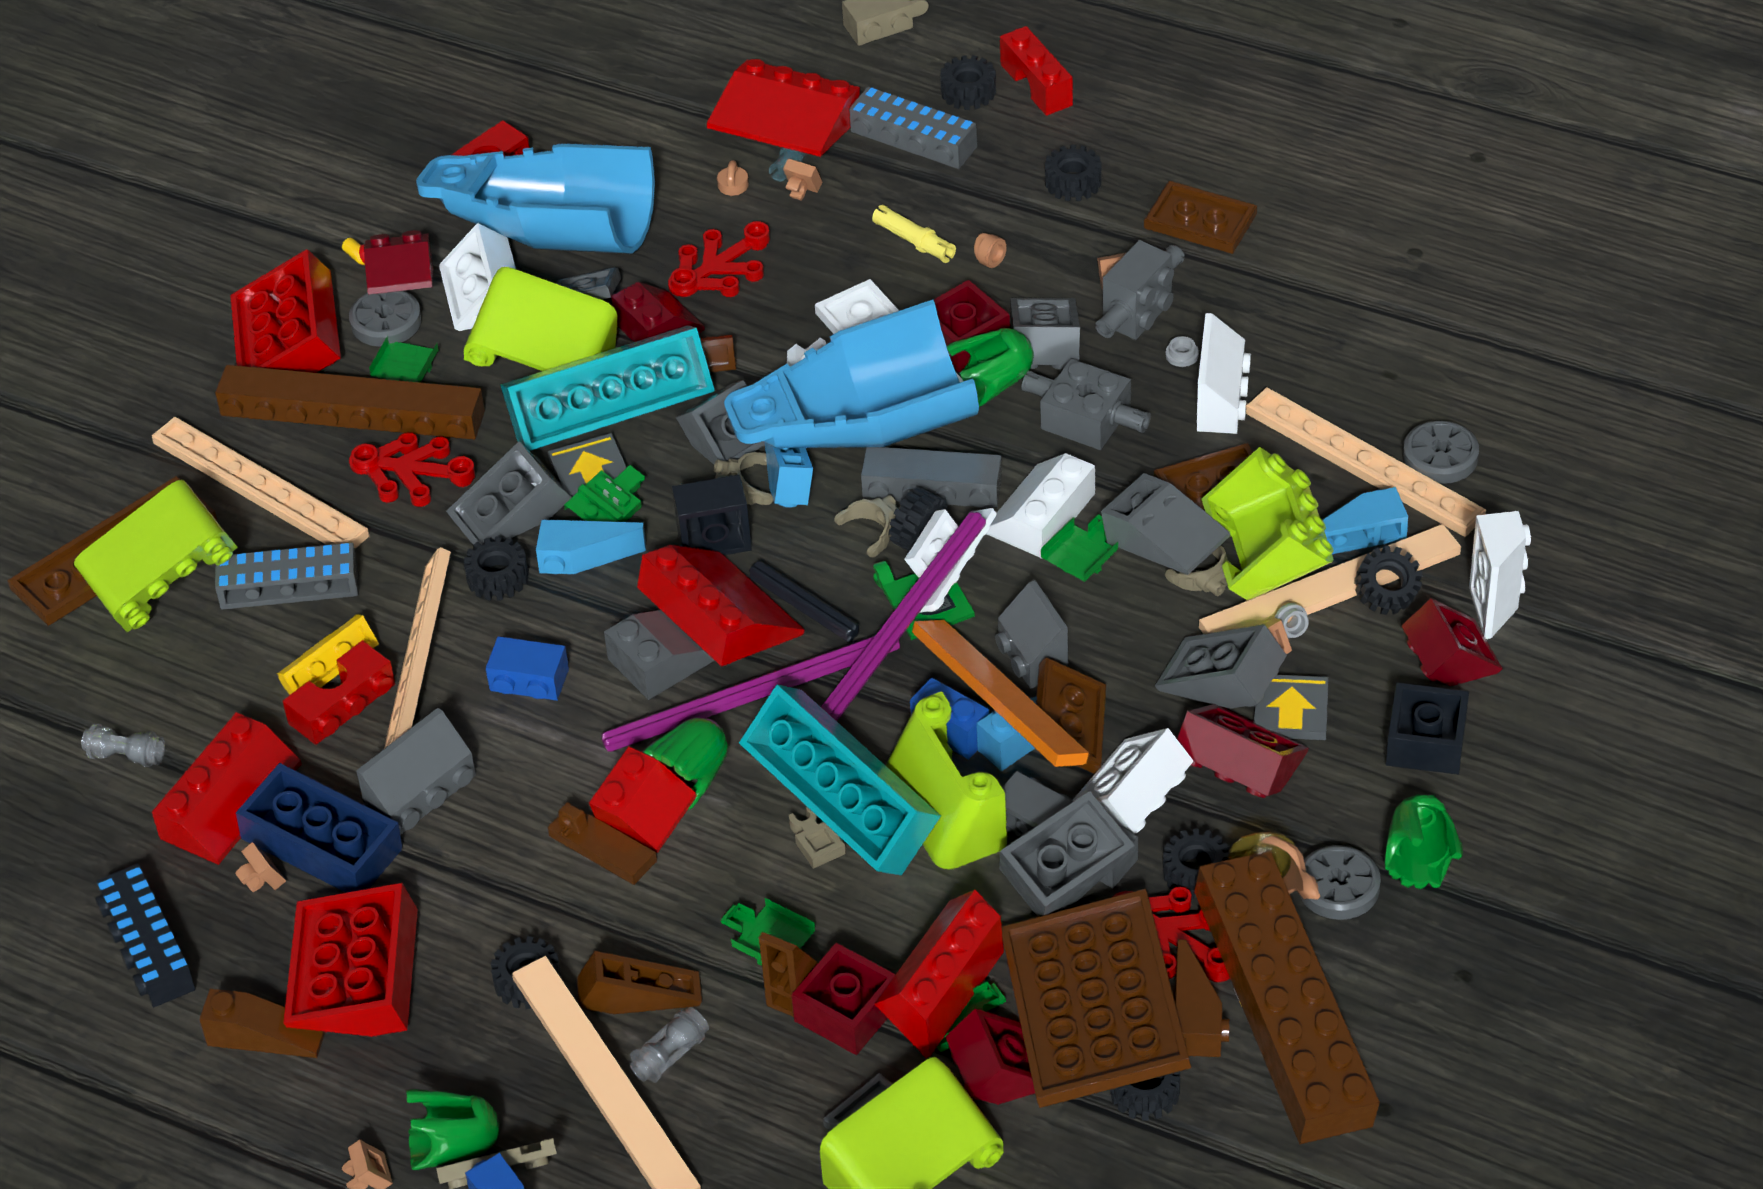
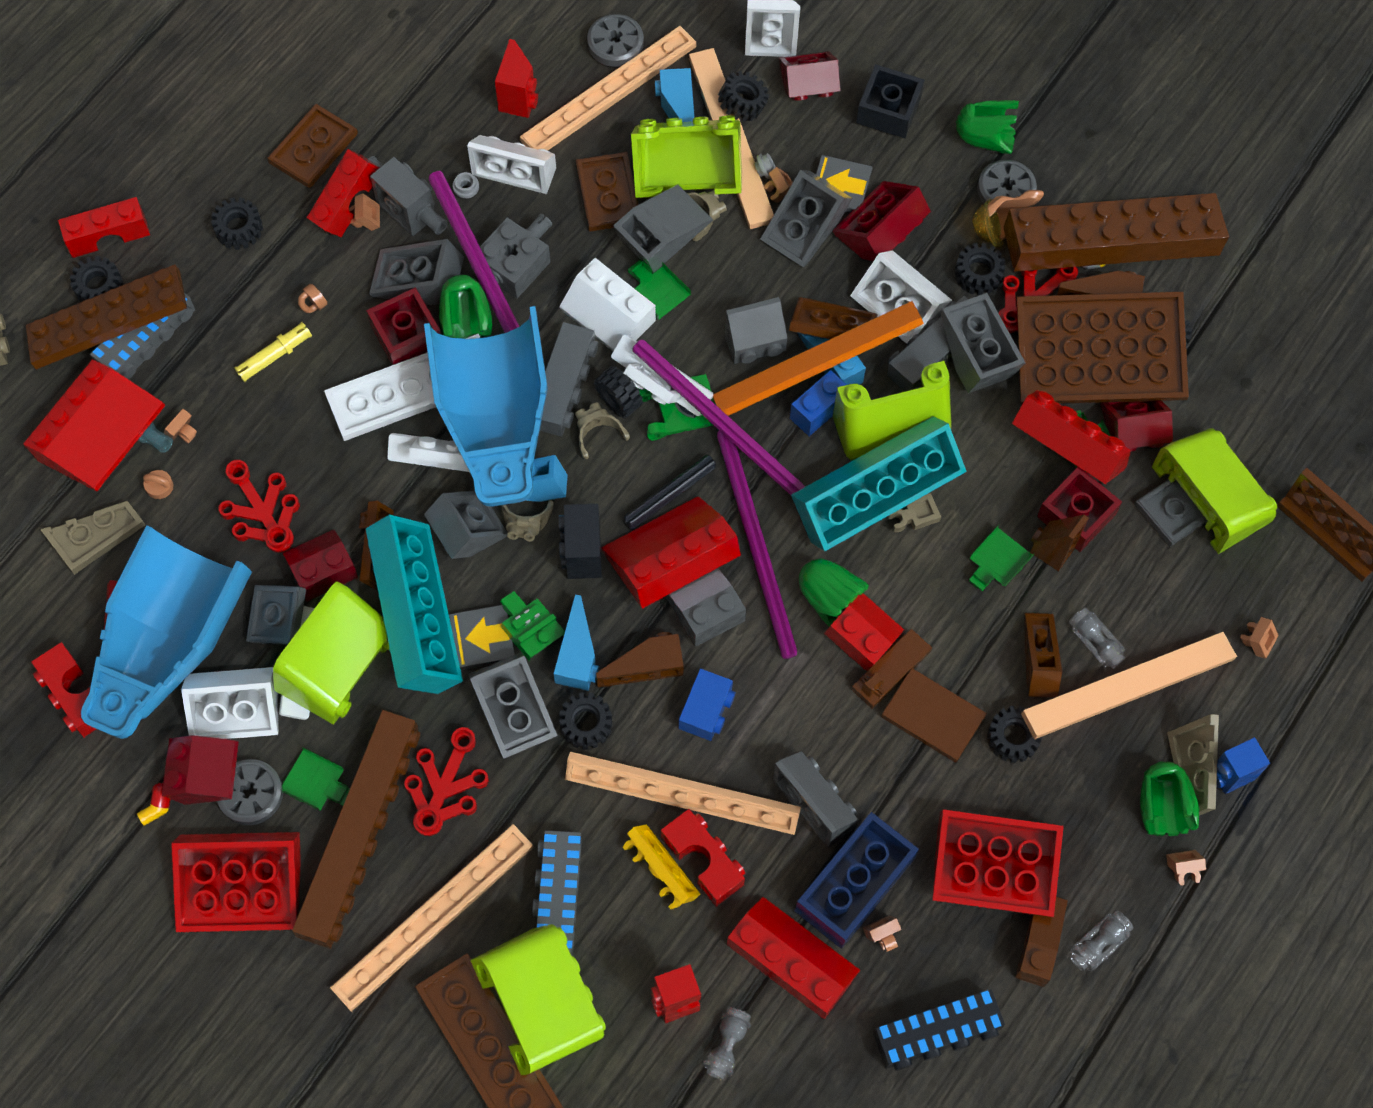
camera: 85 degrees left, 20 degrees up
none -> reddish brown plate [26,264,187,369]
none -> dark tan wing [41,501,145,575]
none -> red arch [307,149,380,237]
none -> magenta axle [429,170,519,333]
none -> red slope [495,39,538,118]
none -> reddish brown slope [596,632,684,688]
none -> red arch [651,964,701,1024]
none -> reddish brown tile [881,668,987,763]
none -> clear piece [1071,911,1134,972]

